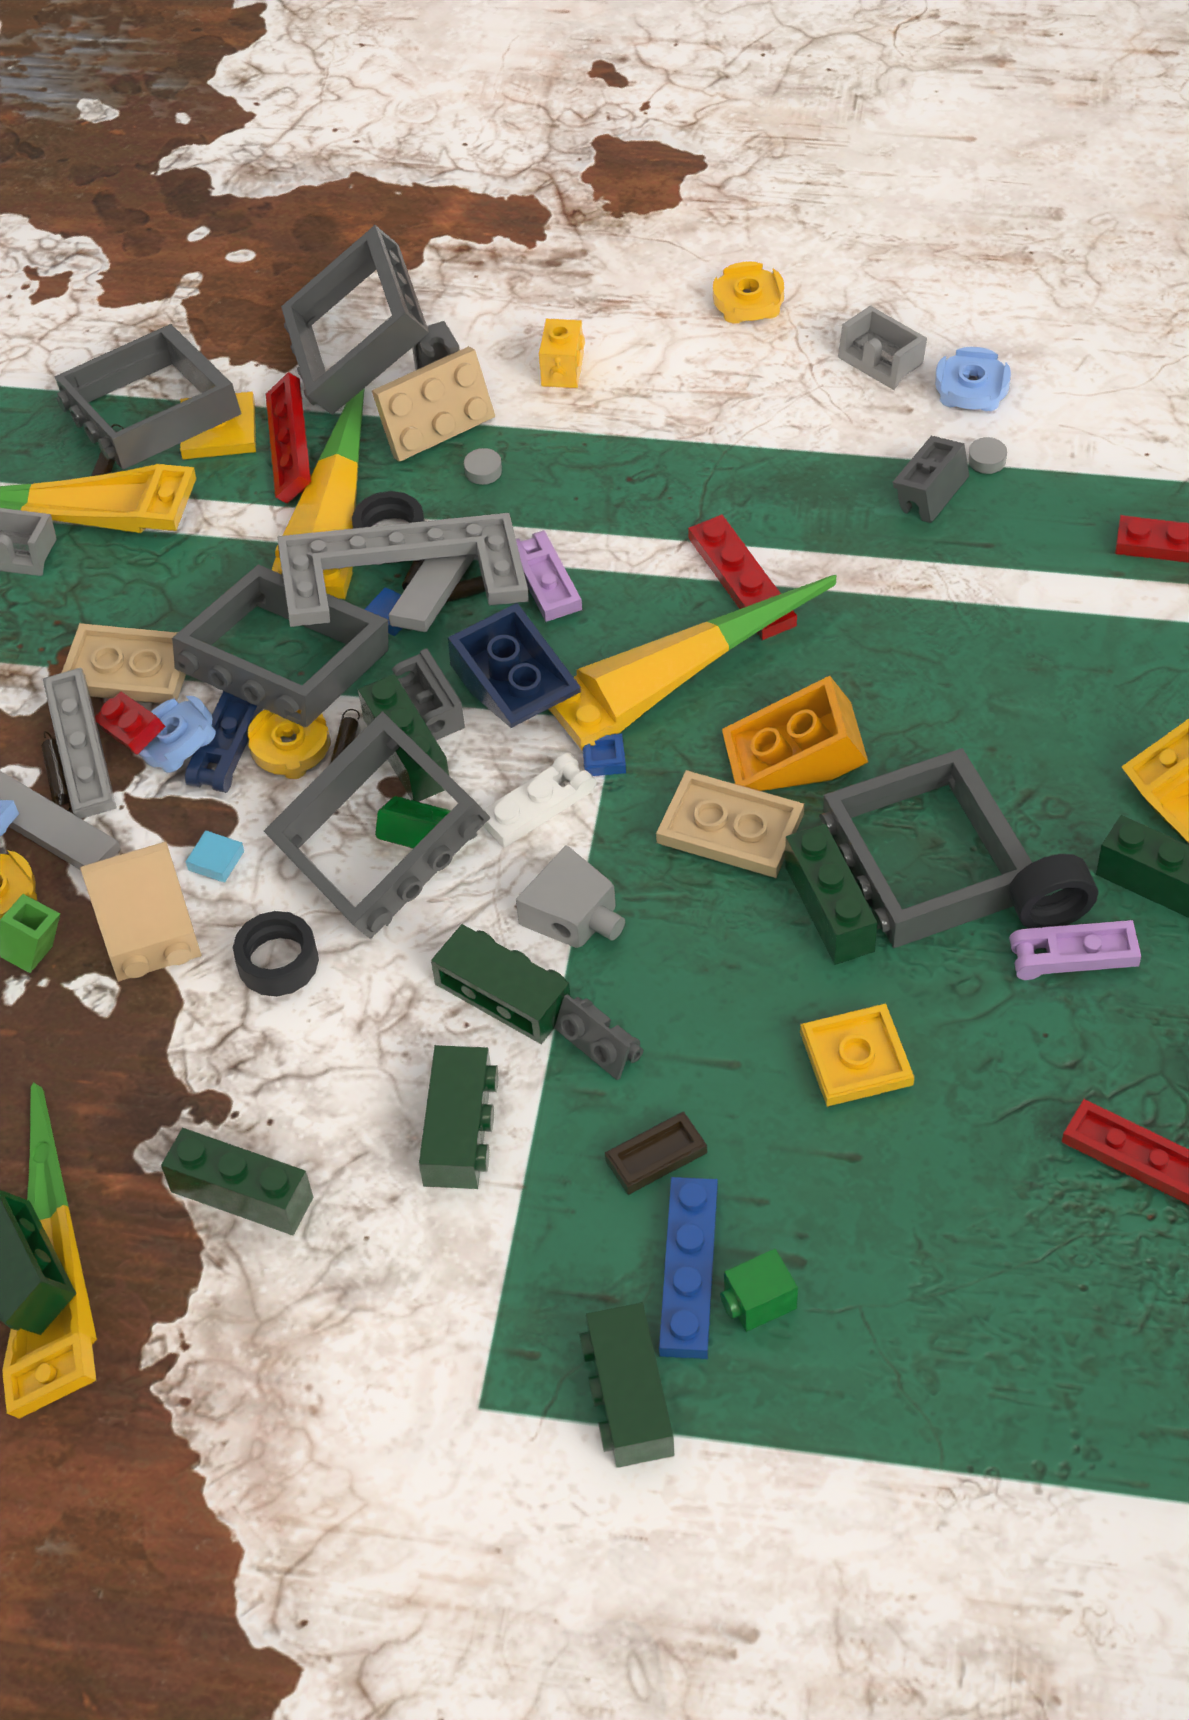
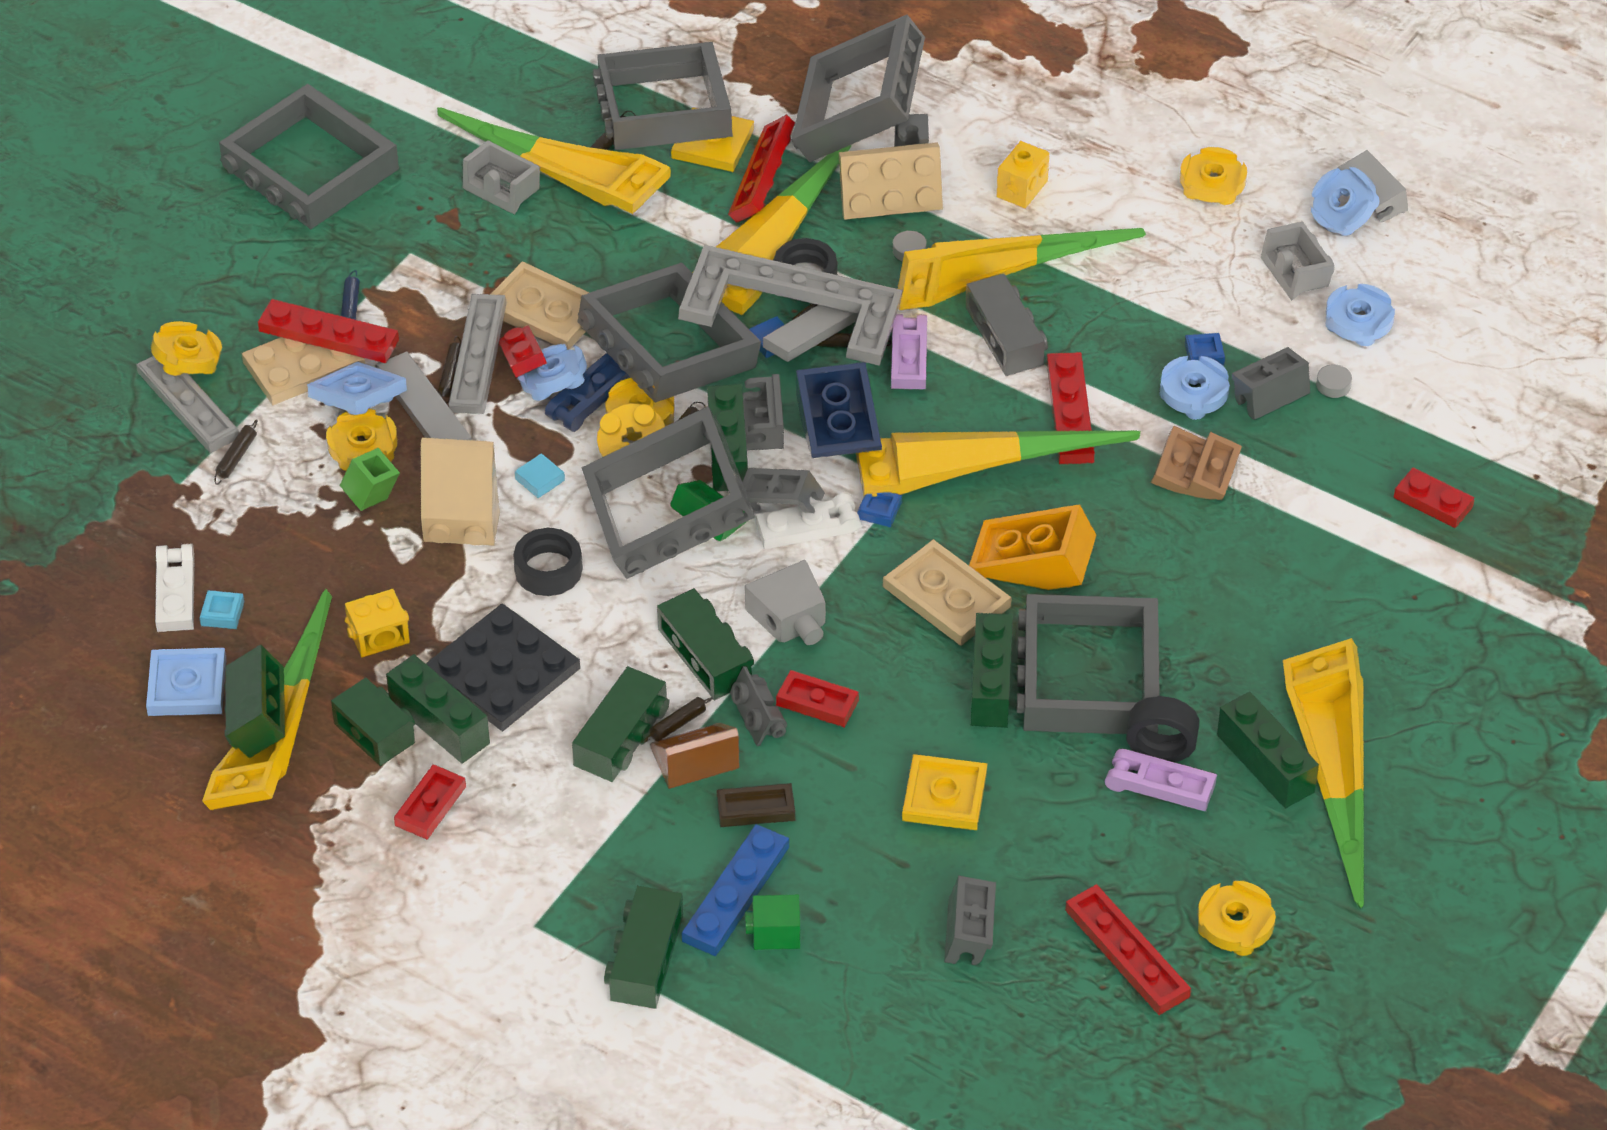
camera: 20 degrees right, 5 degrees down
none -> dark green brick [331,677,415,767]
none -> yellow head [345,589,410,658]
none -> red plate [394,764,466,840]
none -> black plate [425,603,580,732]
none -> yellow plate [597,404,666,457]
none -> dark brown piece [643,697,713,743]
none -> dark orange slope [650,723,739,789]
none -> dark grey hinge [742,468,825,513]
none -> red plate [776,670,859,728]
none -> yellow plate [897,228,1146,310]
none -> dark grey hinge [944,875,996,965]
none -> dark grey brick [966,273,1048,376]
none -> medium nougat slope [1151,426,1242,500]
none -> light blue plate [1160,356,1230,420]
none -> blue tile [1185,333,1225,366]
none -> light blue plate [1311,167,1380,236]
none -> light grey hinge [1337,150,1408,222]

